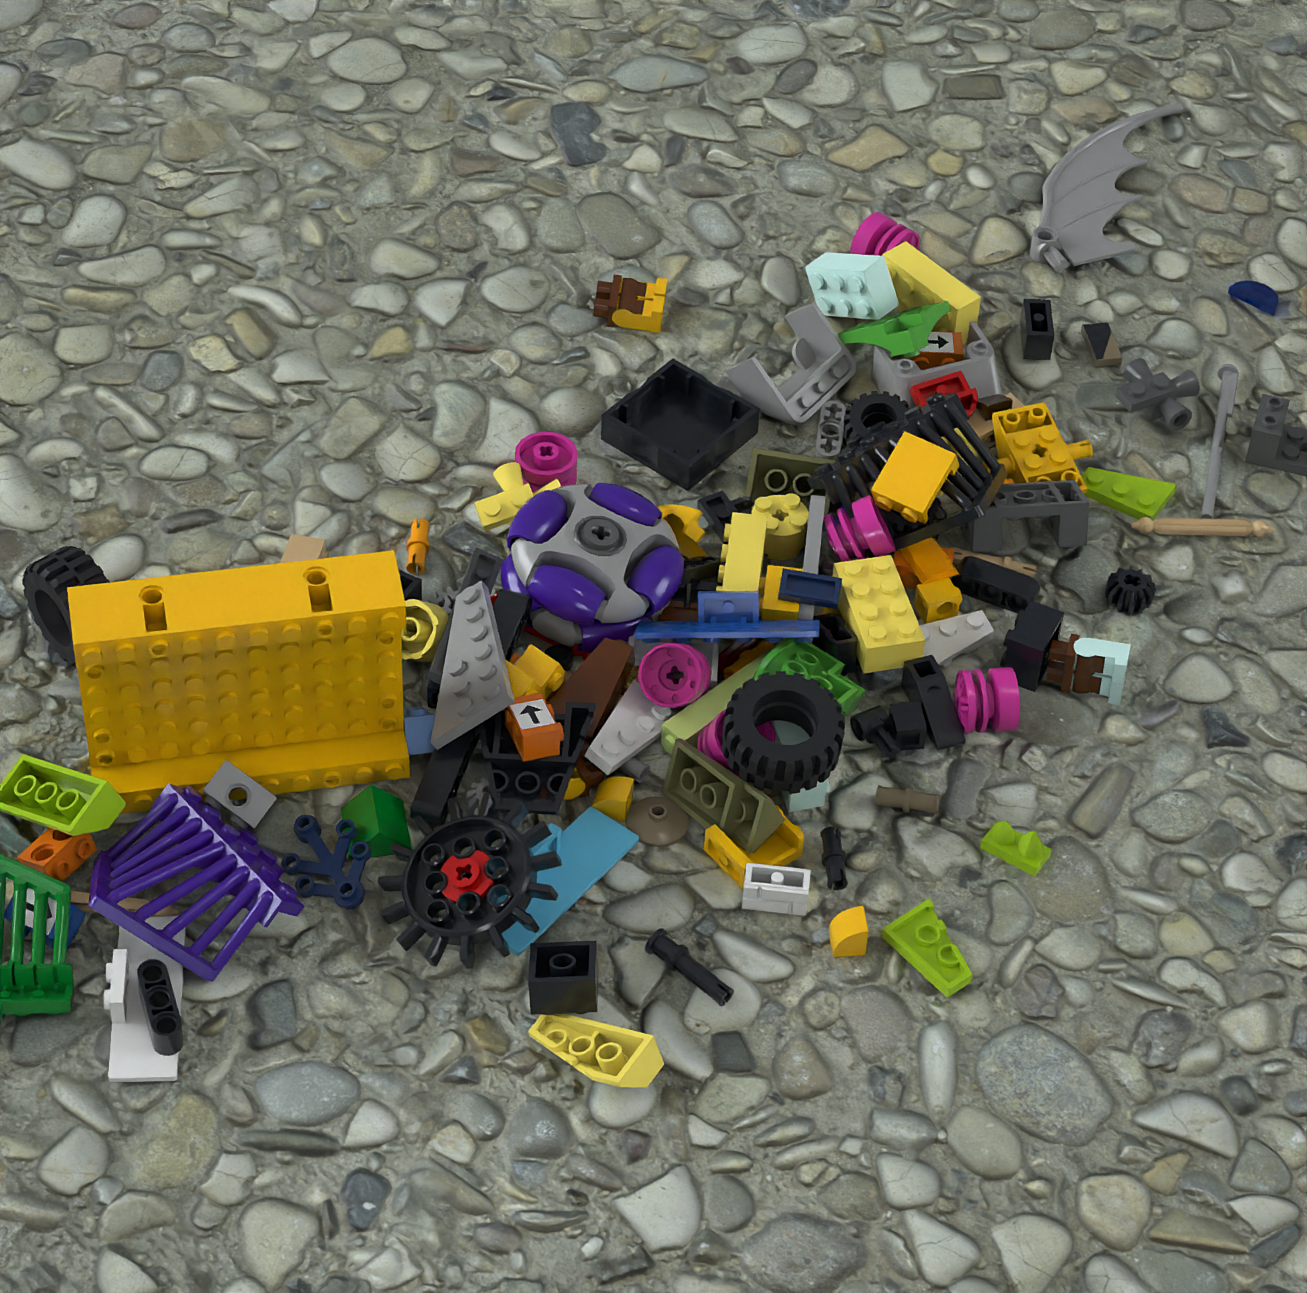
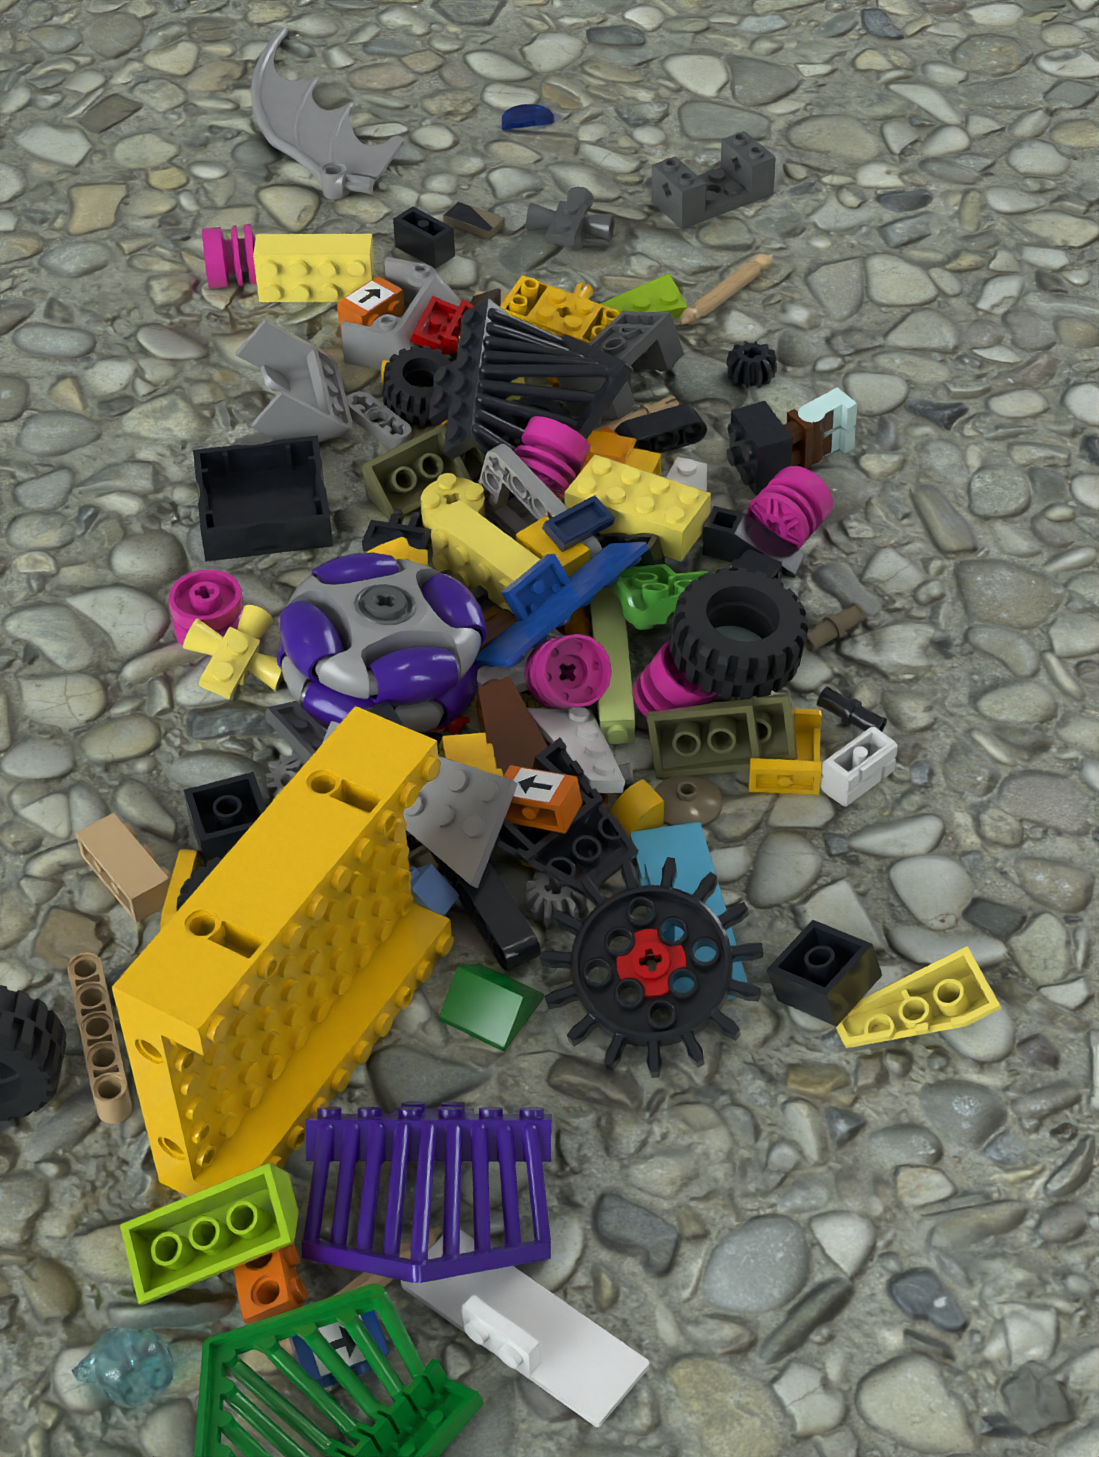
camera: 45 degrees left, 0 degrees up
black beam [137,959,183,1056] -> none
light grey brick [203,760,277,830] -> none
dark blue plant [281,815,372,909] -> none
light orange pin [406,518,430,575] -> none
hips [593,274,667,333] -> none
black pin [645,928,734,1006] -> none
light aqua brick [805,252,899,320] -> none
yellow brick [828,906,869,957] -> none
bright green slope [838,301,951,358] -> none
yellow panel [871,431,959,524] -> none
lime wing [881,898,973,998] -> none
lime tile [980,820,1052,877] -> none
light grey bar [1201,364,1239,519] -> none

